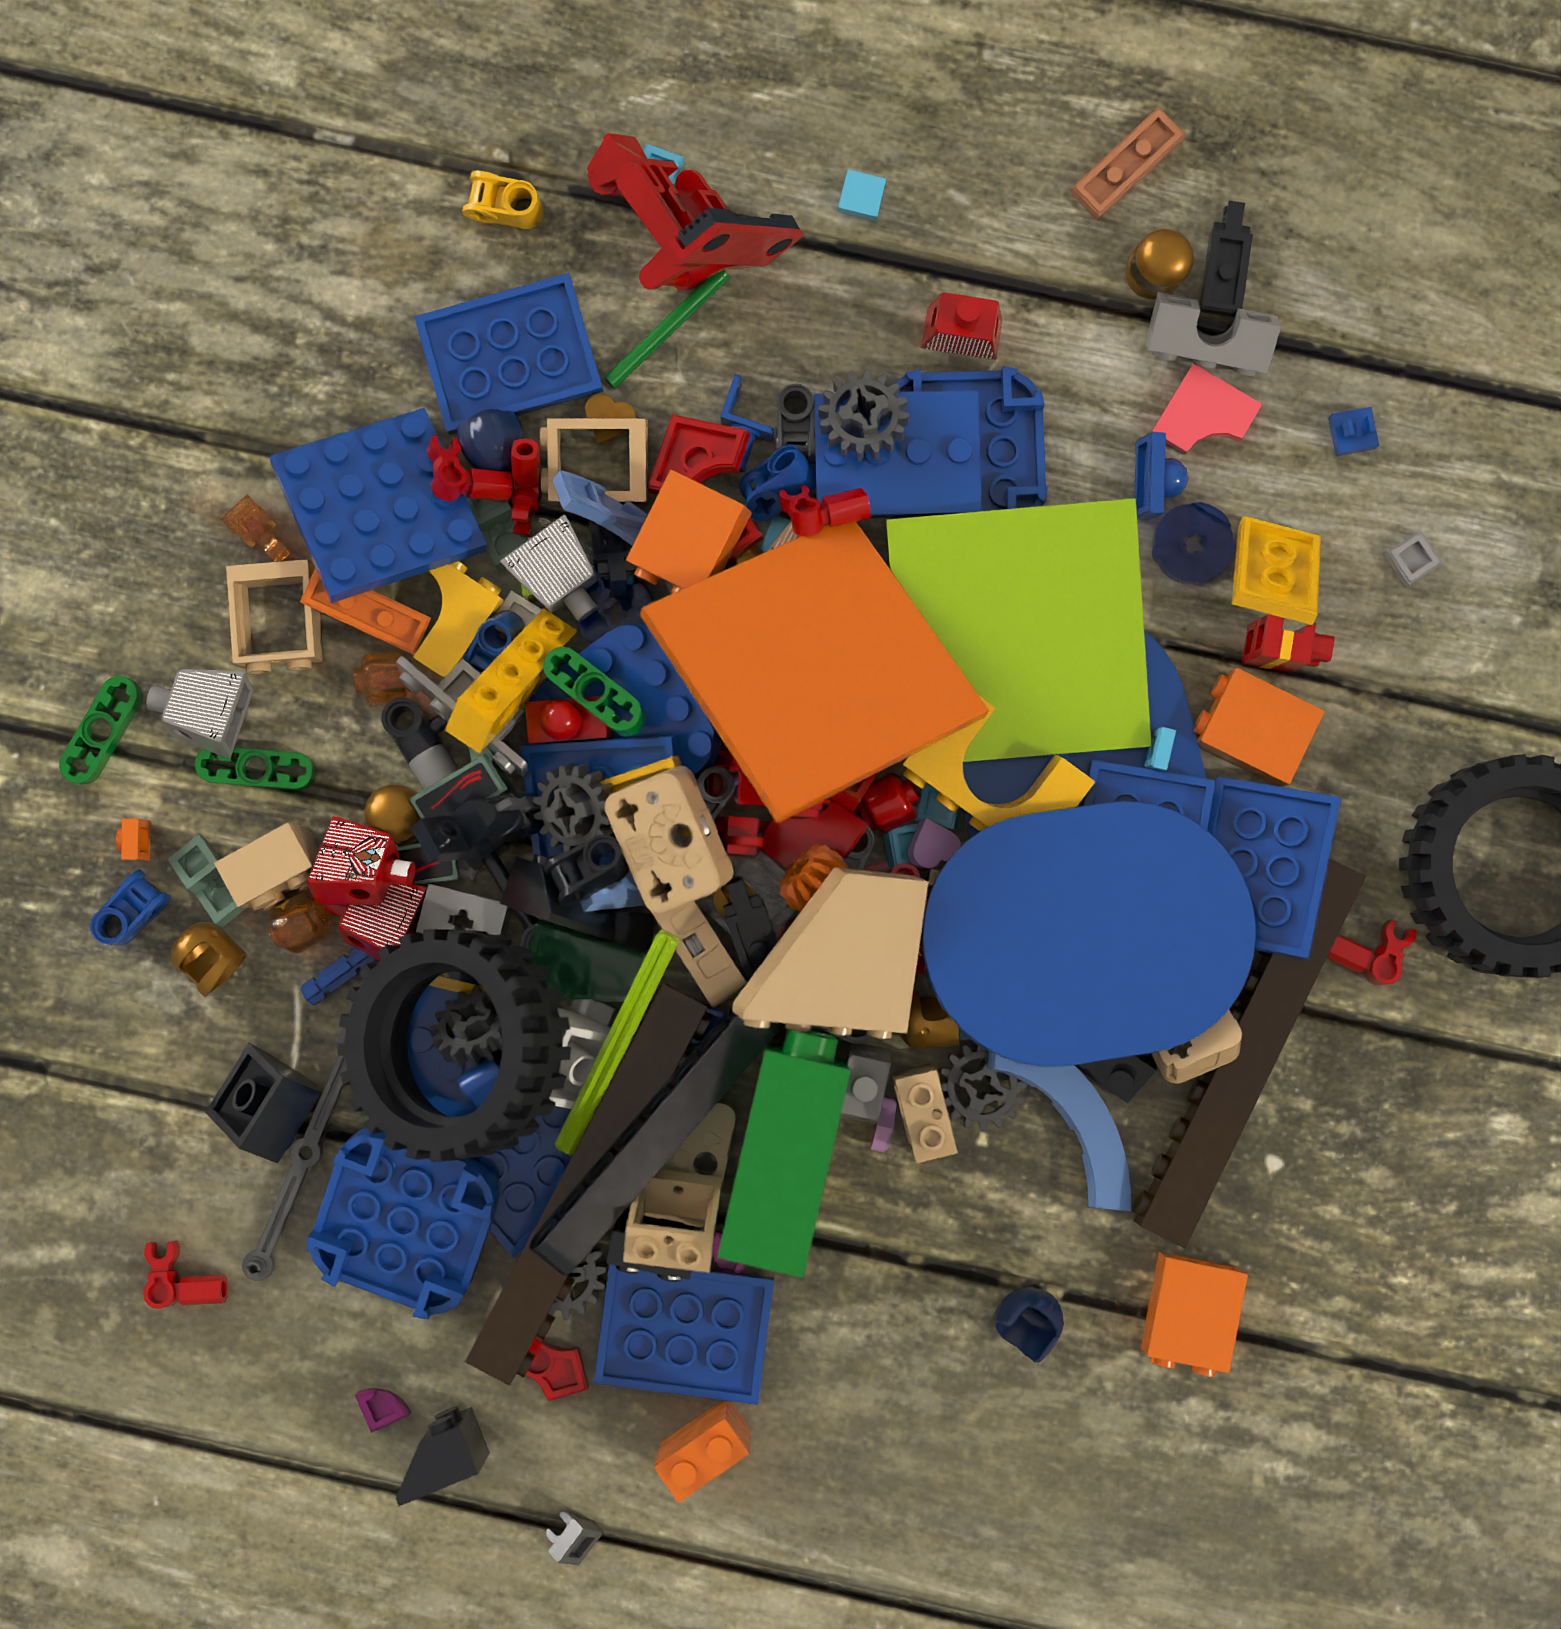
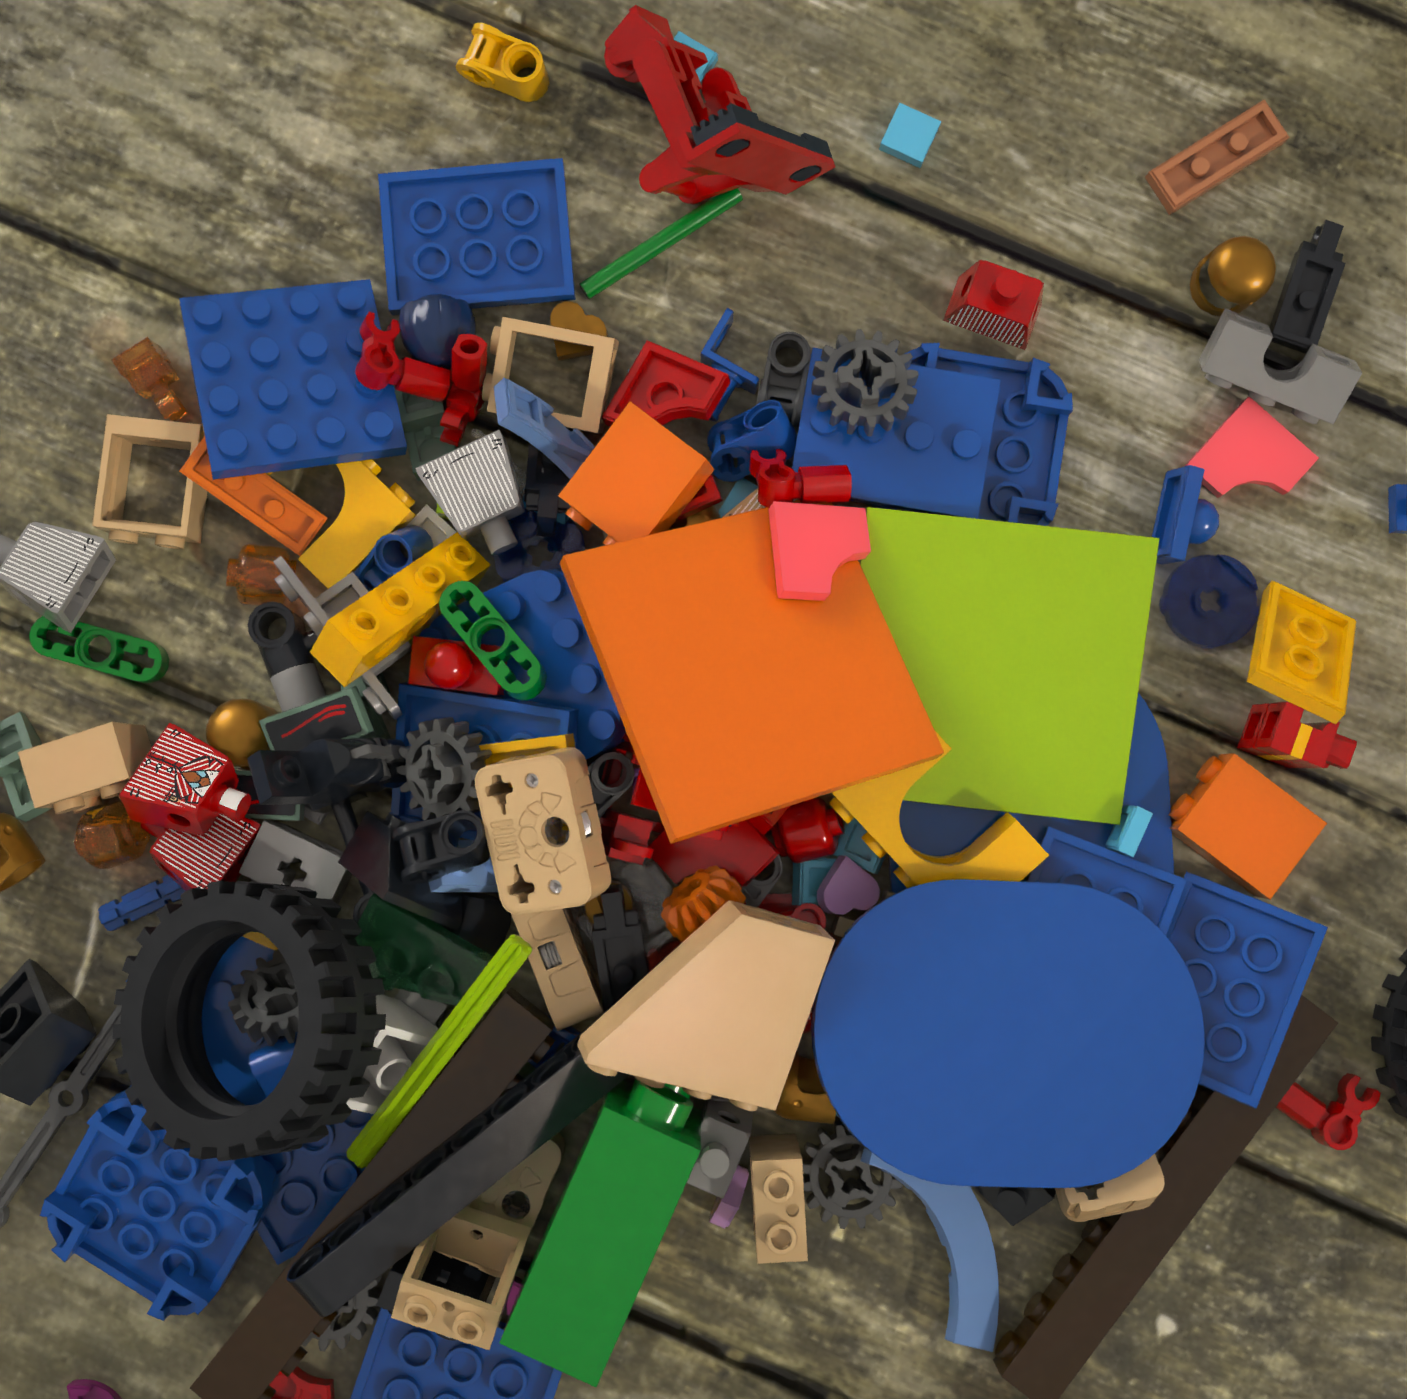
camera: 10 degrees right, 0 degrees up
none -> coral tile [768,501,871,601]

